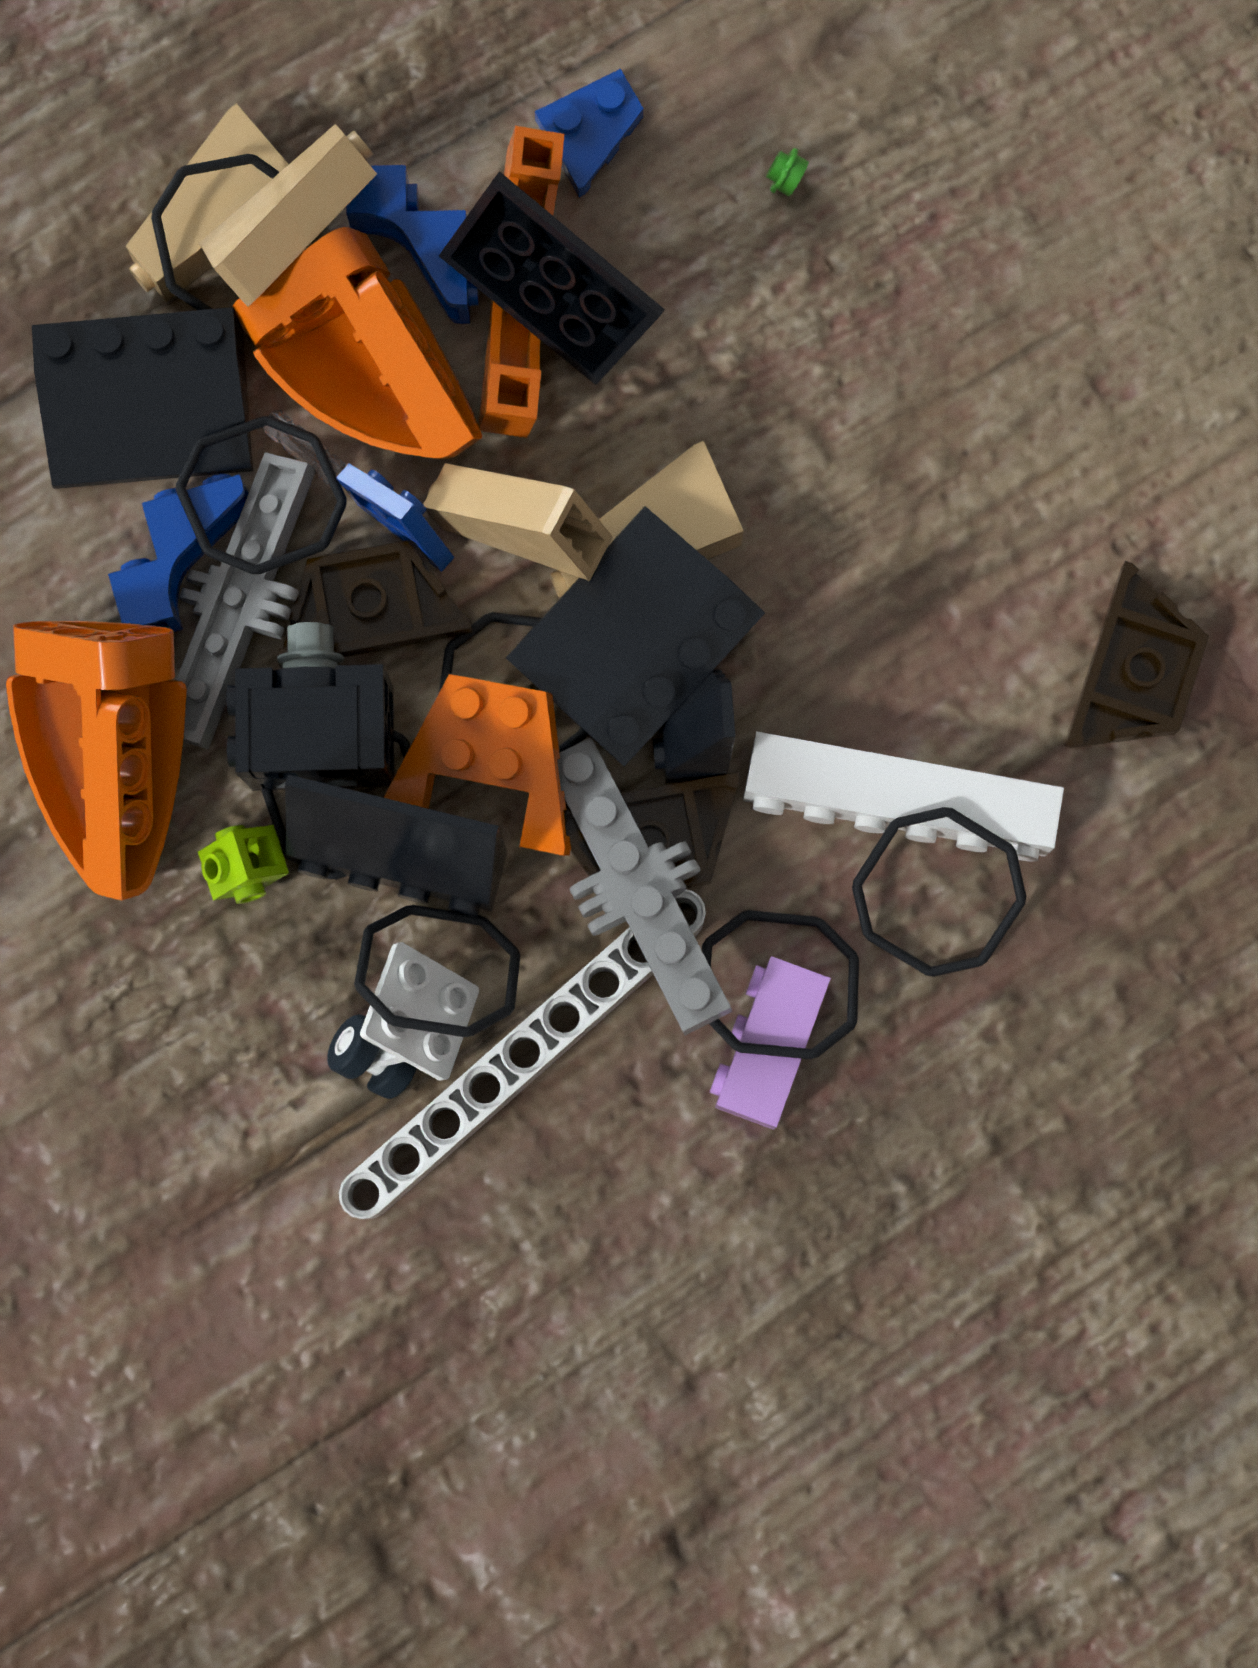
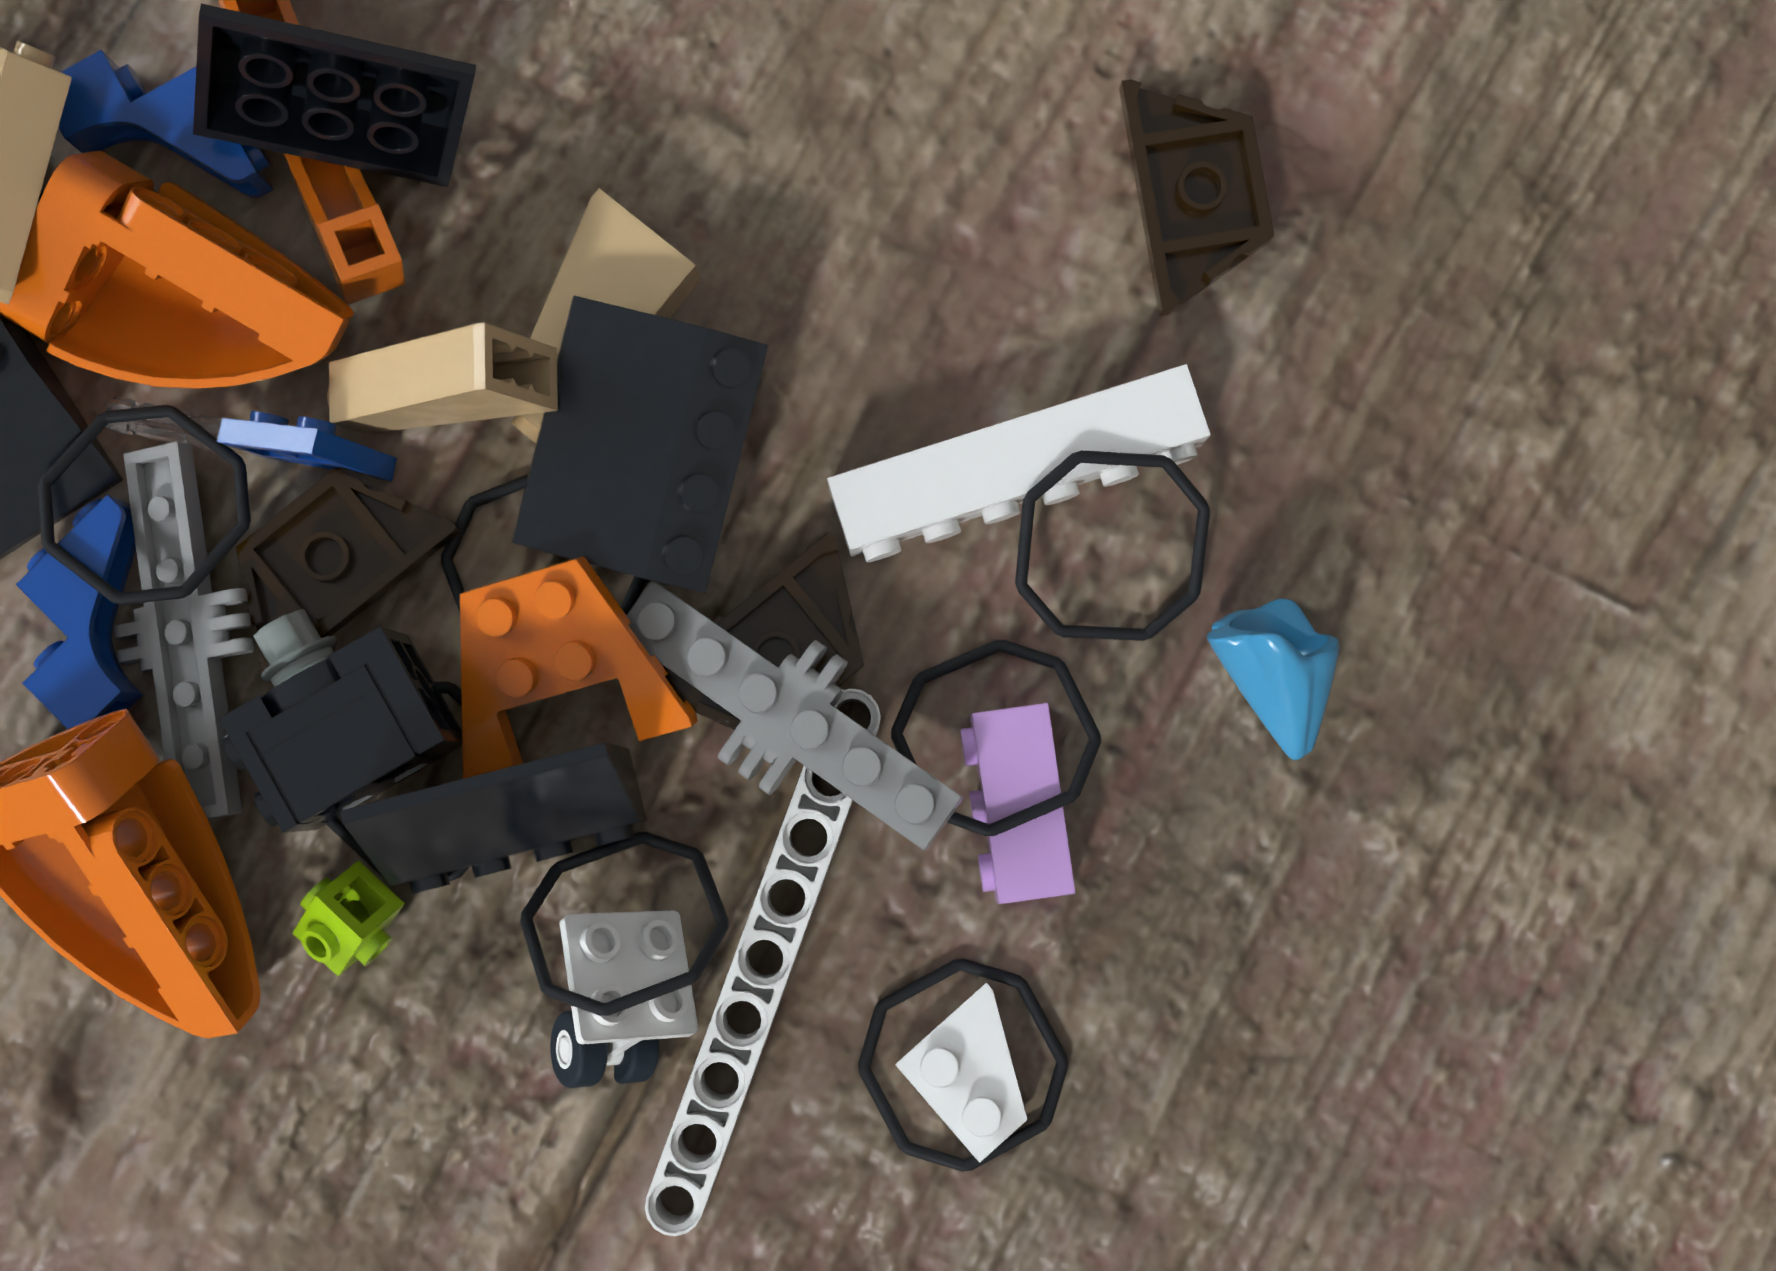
camera: 30 degrees left, 5 degrees up
black wedge [653,669,736,784] -> none
none -> black piece [858,958,1068,1172]
none -> white wing [895,983,1027,1163]
none -> dark azure hat [1207,599,1340,760]

